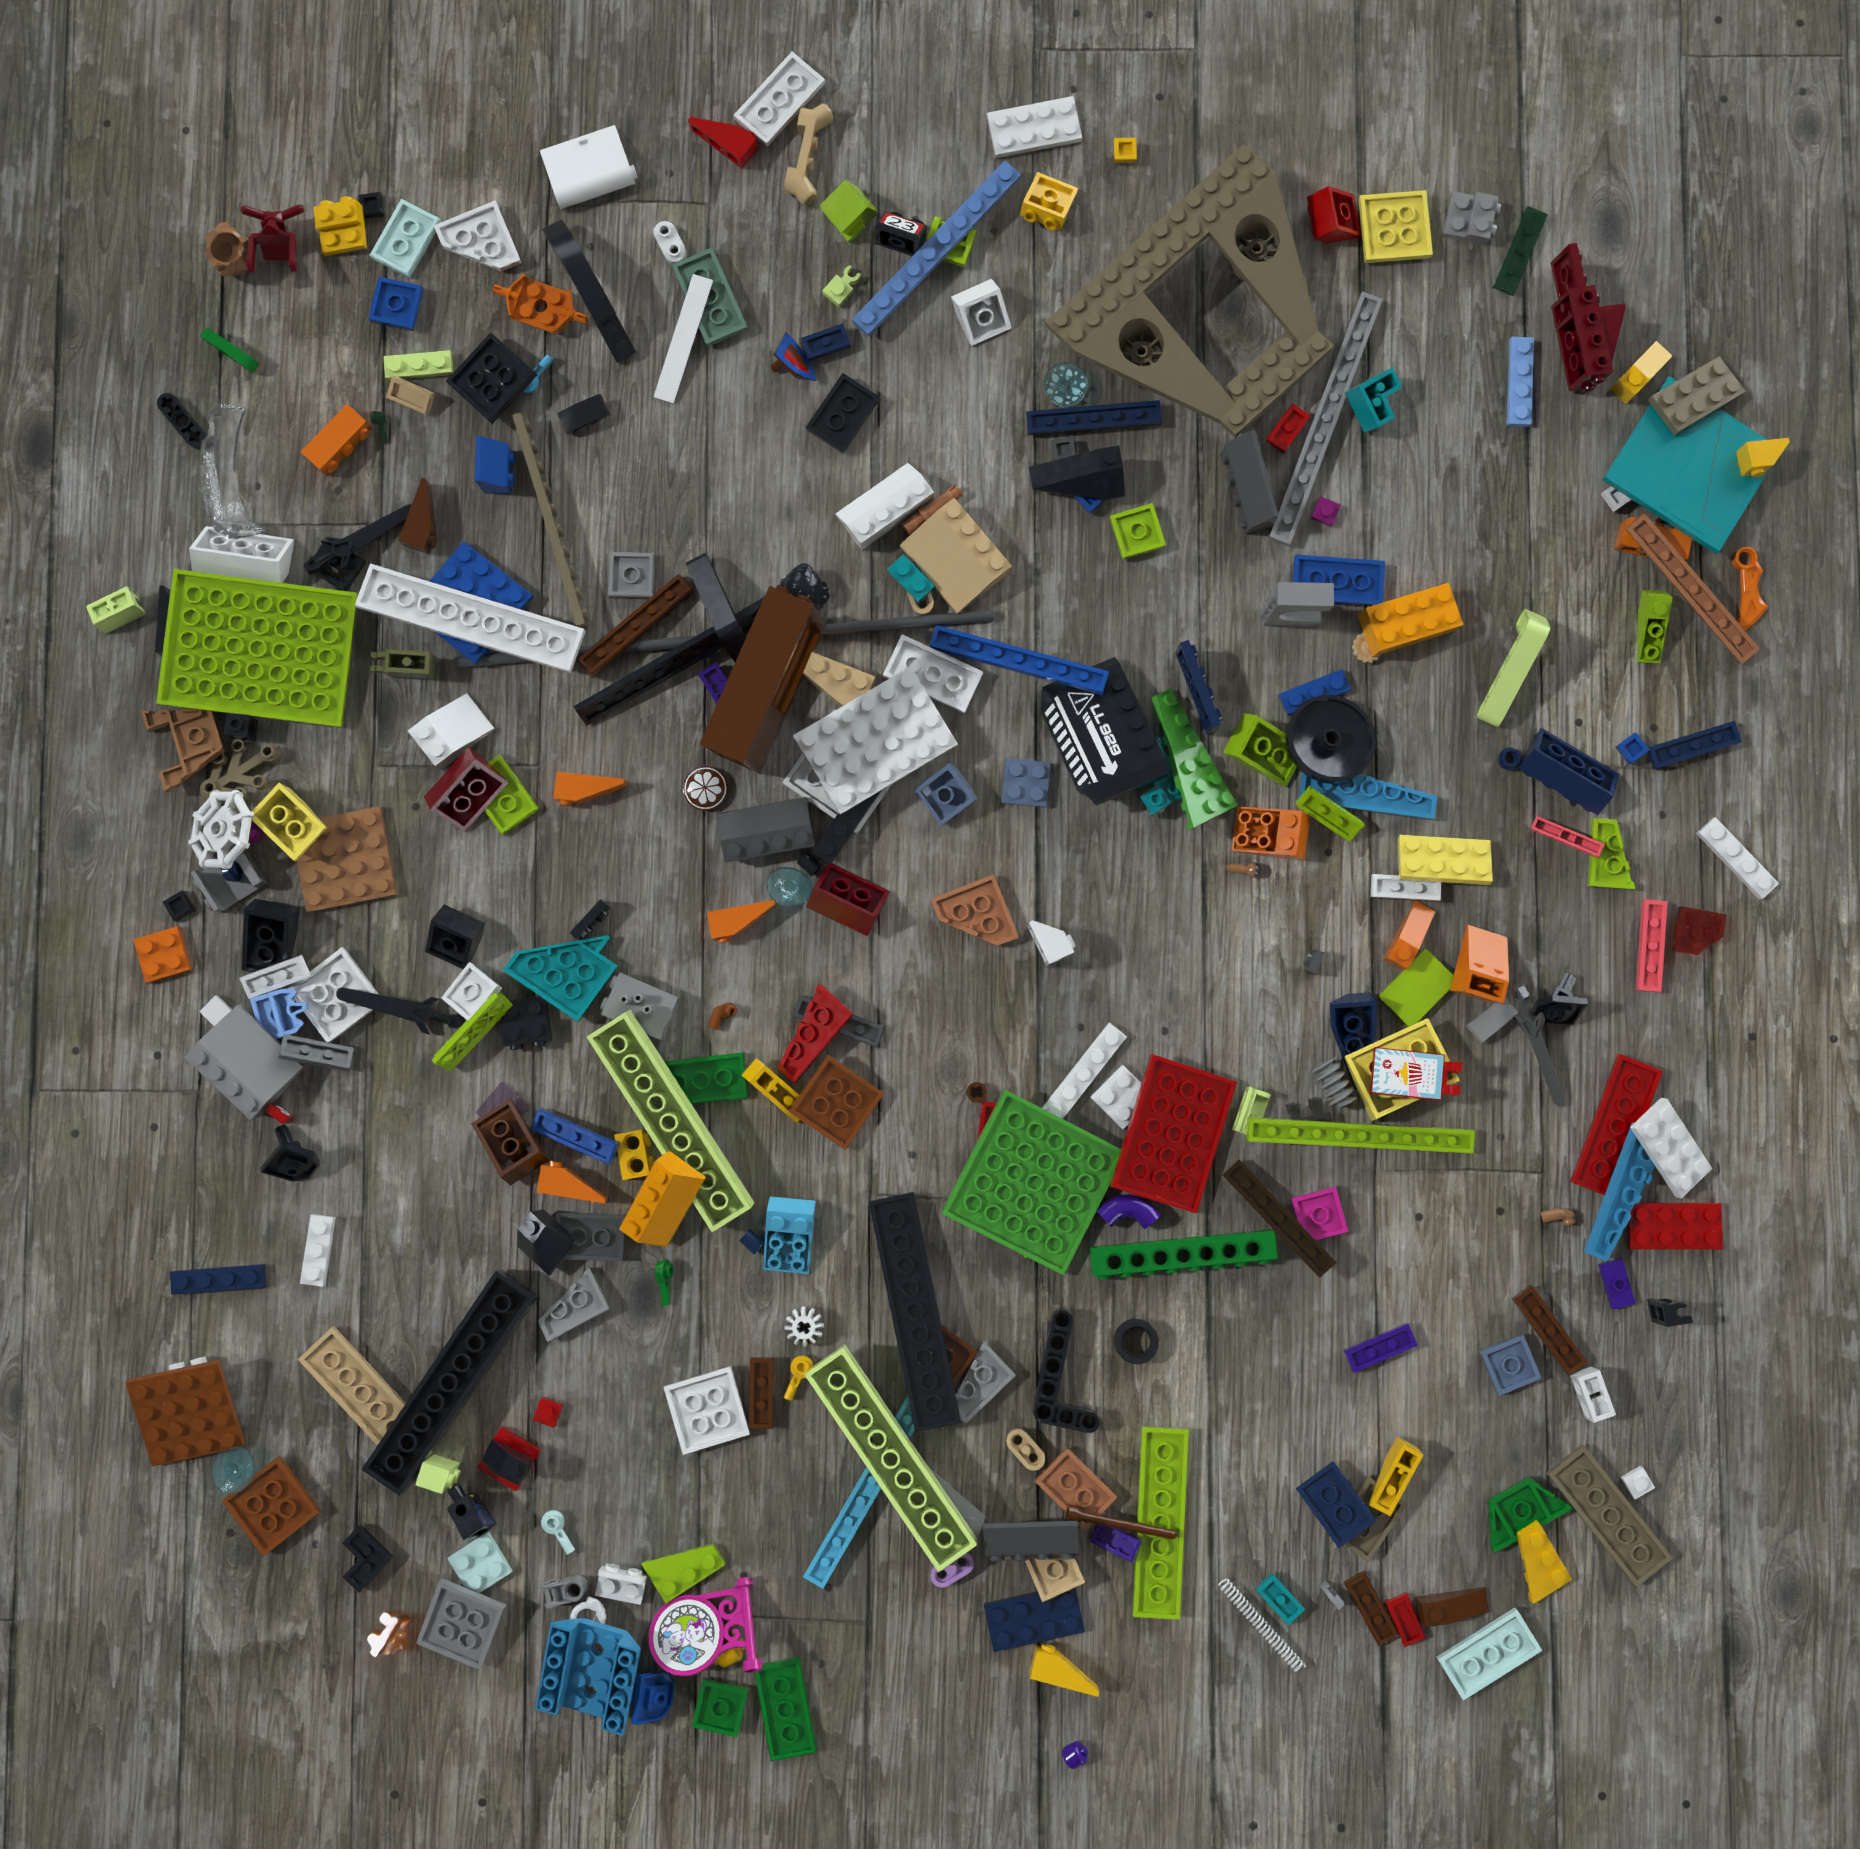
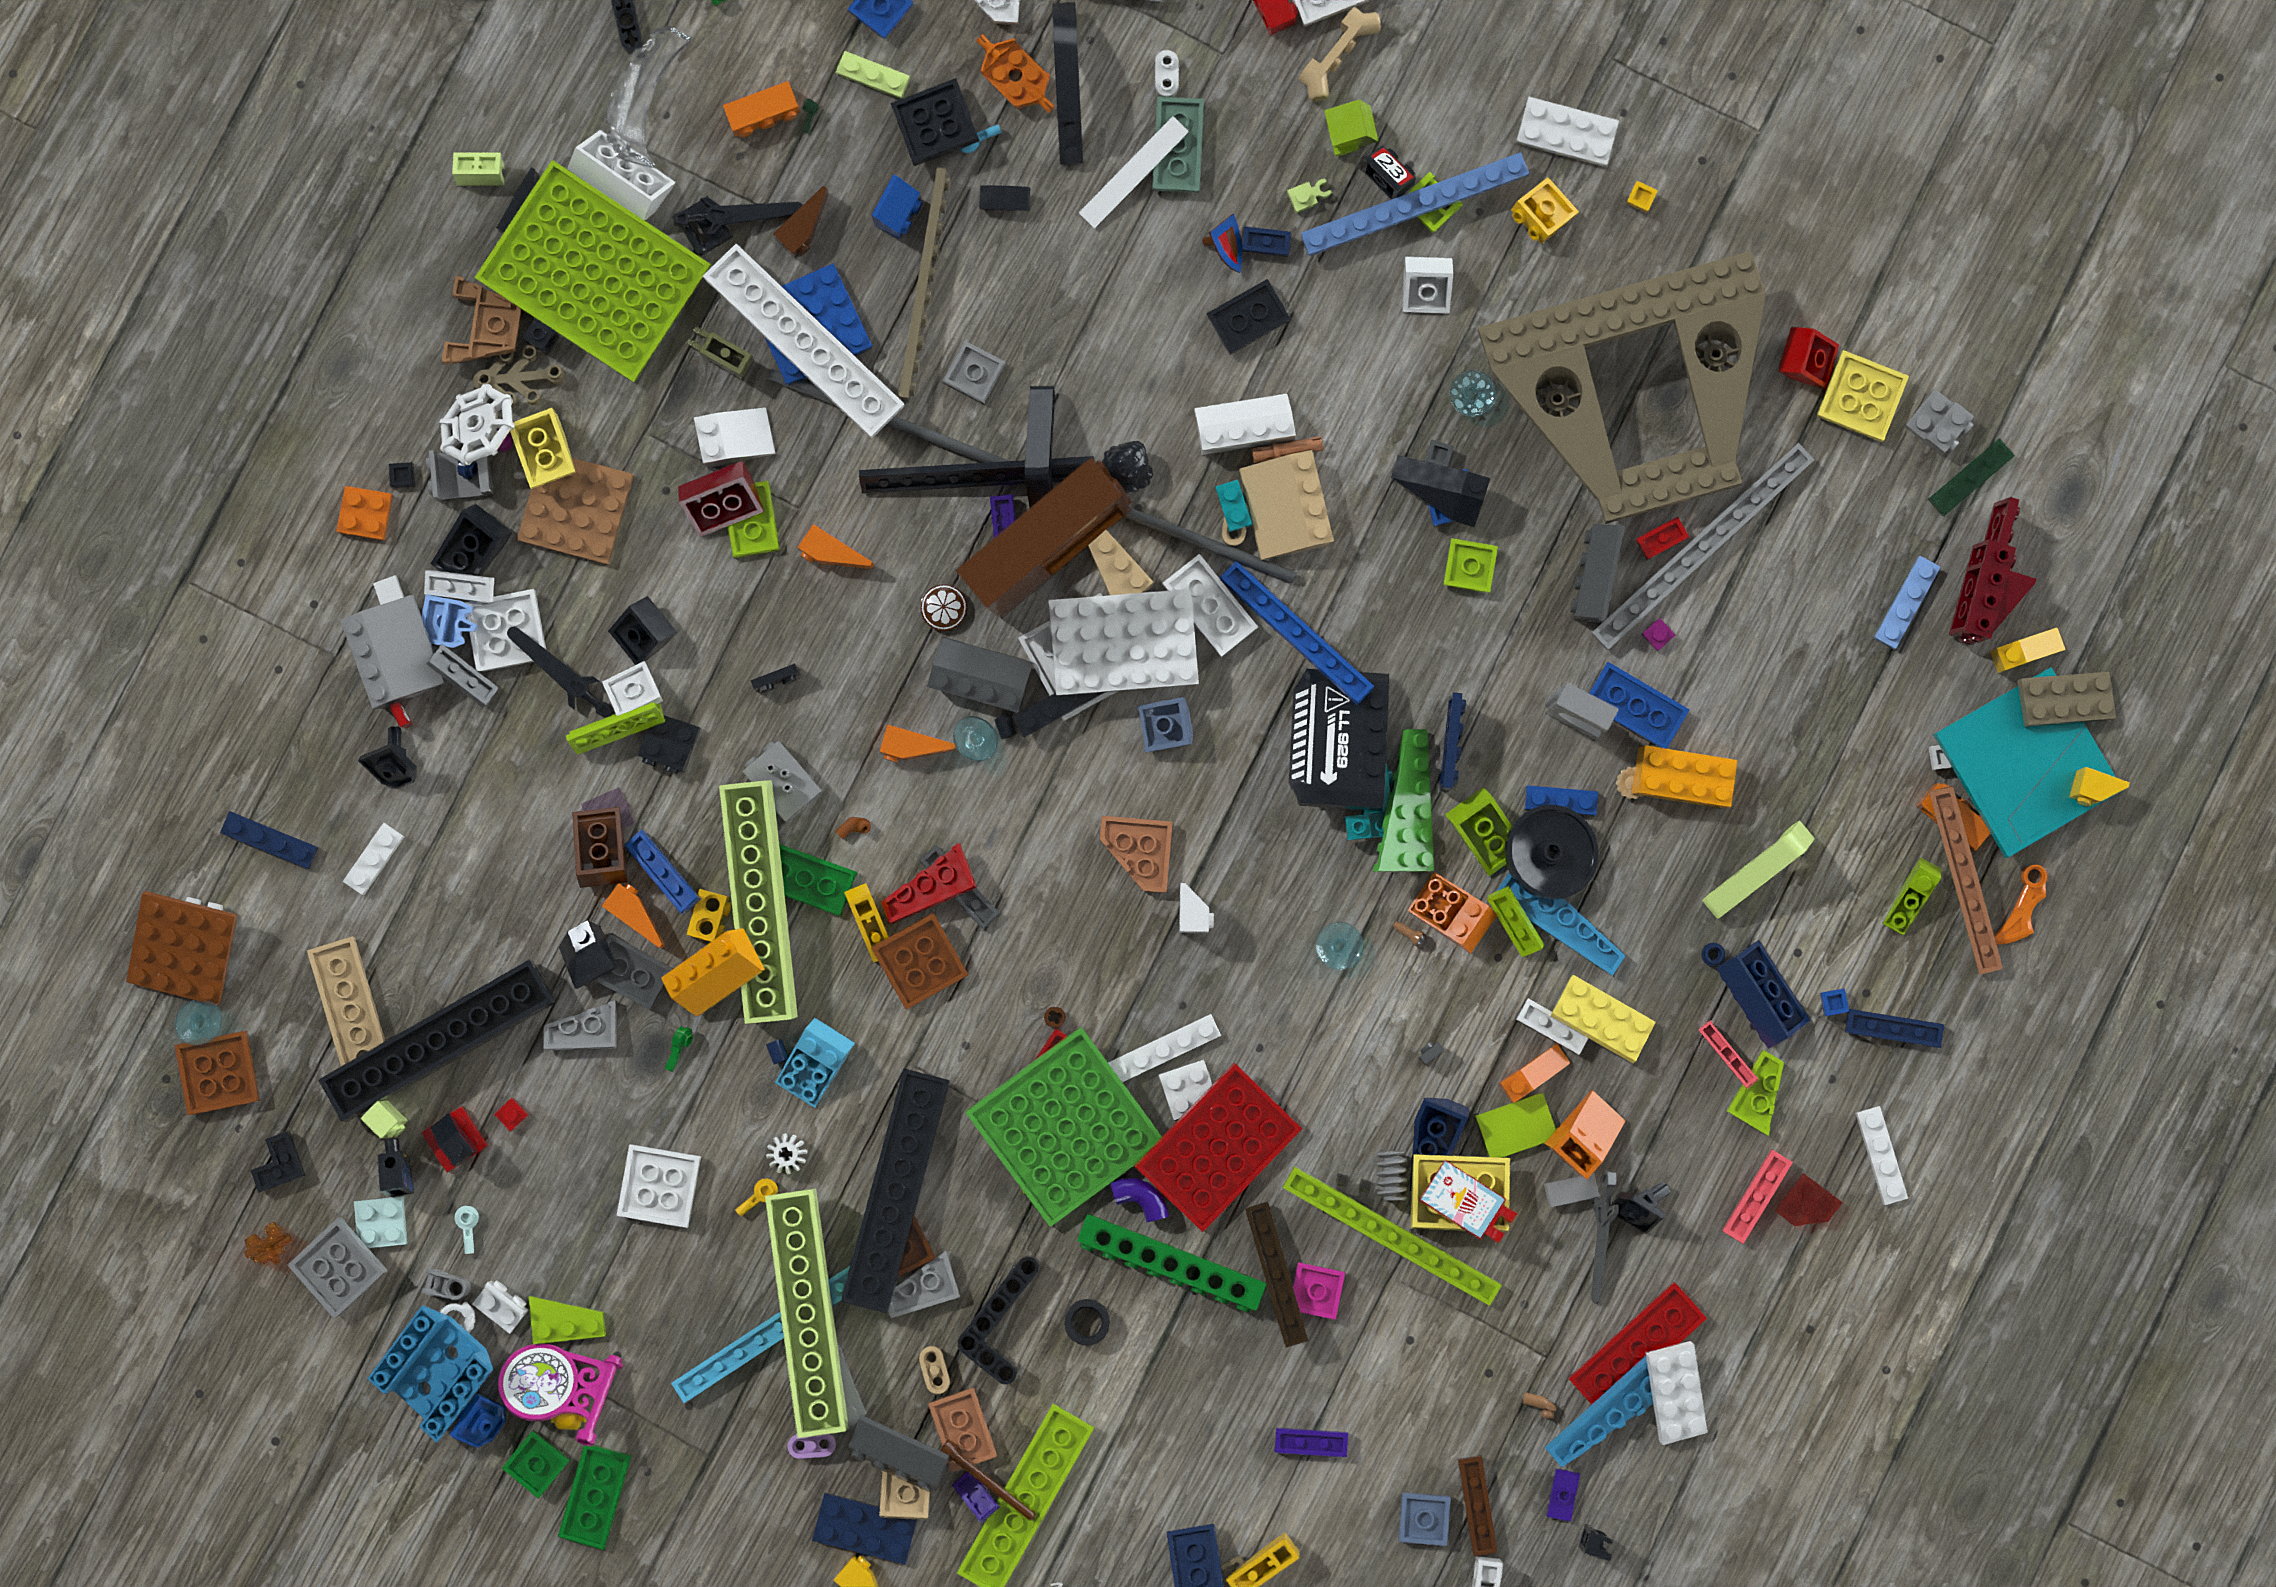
camera: 25 degrees right, 0 degrees up
tan tile [386,376,435,415] -> none
teal wing [503,935,618,1022] -> none
reddish brown tile [577,574,694,678] -> none
reddish brown plate [749,1357,774,1429] -> none
dark red slope [806,864,890,937] -> none
sand blue plate [1001,758,1051,808] -> none
dark blue plate [1026,400,1162,436] -> none
yellowish green hinge [1232,1087,1271,1135] -> none
teal brick [1345,367,1402,433] -> none
red plate [1627,1203,1723,1250] -> none
none -> clear light blue dish [1316,922,1364,970]

